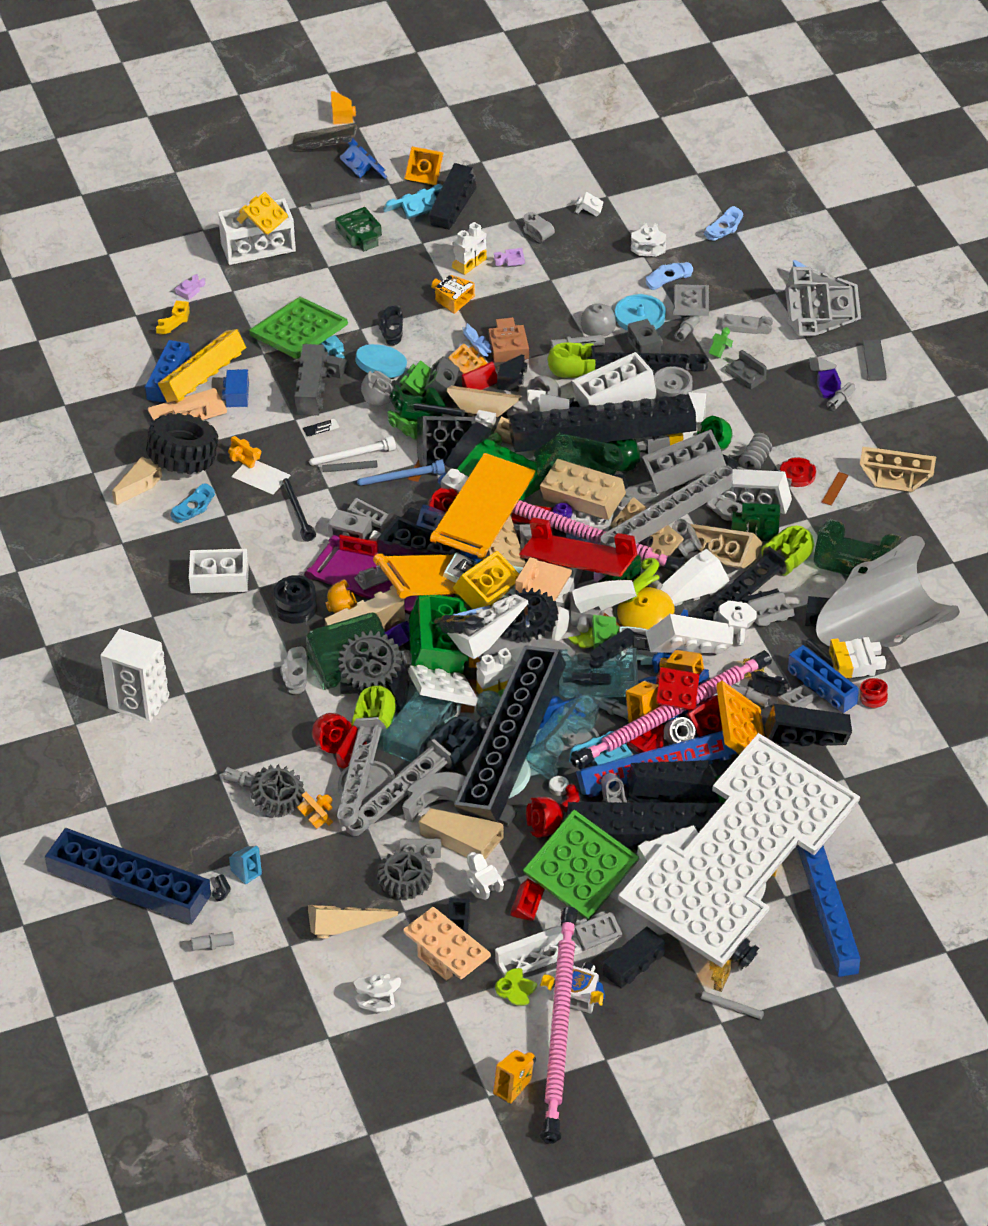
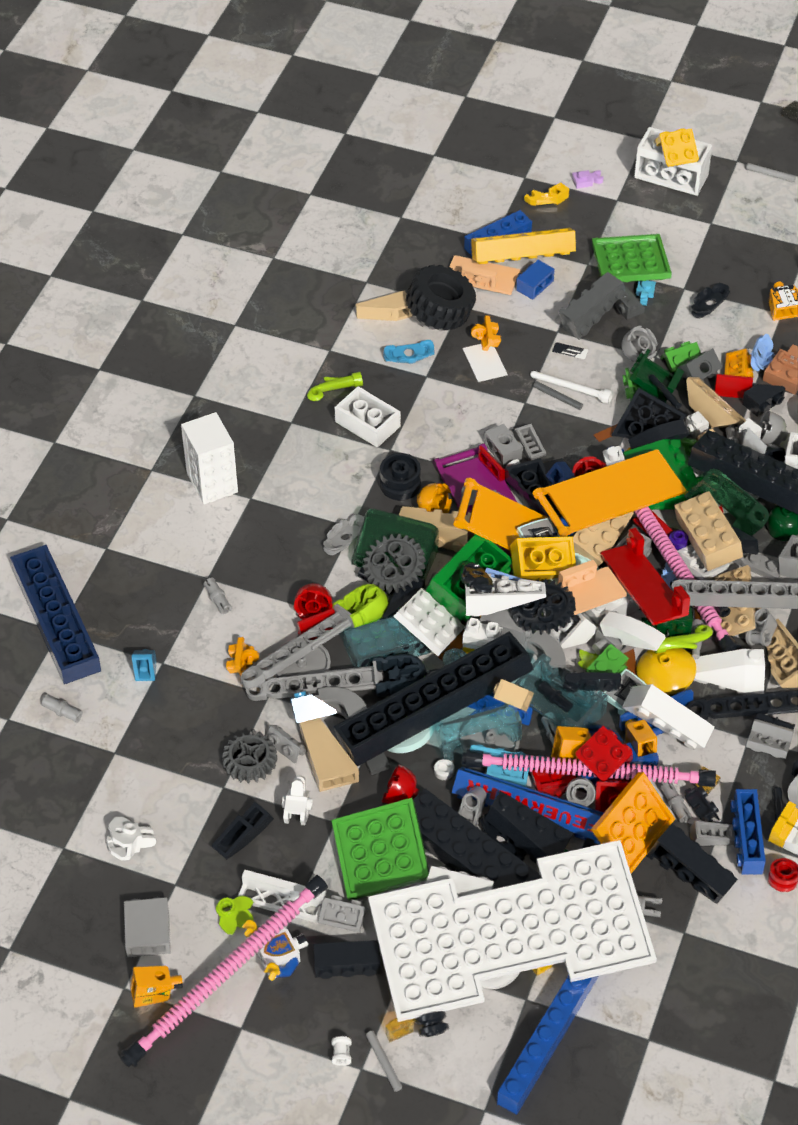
camera: 40 degrees right, 5 degrees up
black arm [212,874,231,901] -> none
dark grey gear [250,764,305,817] -> none
black piece [282,478,316,542] -> none
tan wedge [308,905,398,938] -> none
dark green piece [335,206,382,251] -> none
medium azure piece [355,344,407,378] -> none
medium blue piece [357,459,445,486] -> none
dark purple panel [382,621,410,647] -> none
light nougat bracket [404,907,491,981] -> none
red slope [510,878,544,921] -> none
red arm [560,784,580,812] -> none
white hinge [714,601,756,645] -> none
none -> light grey brick [124,897,171,957]
none -> slope [290,691,337,723]
none -> lime plant [307,372,363,402]
none -> white bush [332,1036,352,1066]
none -> tan slope [494,679,534,712]

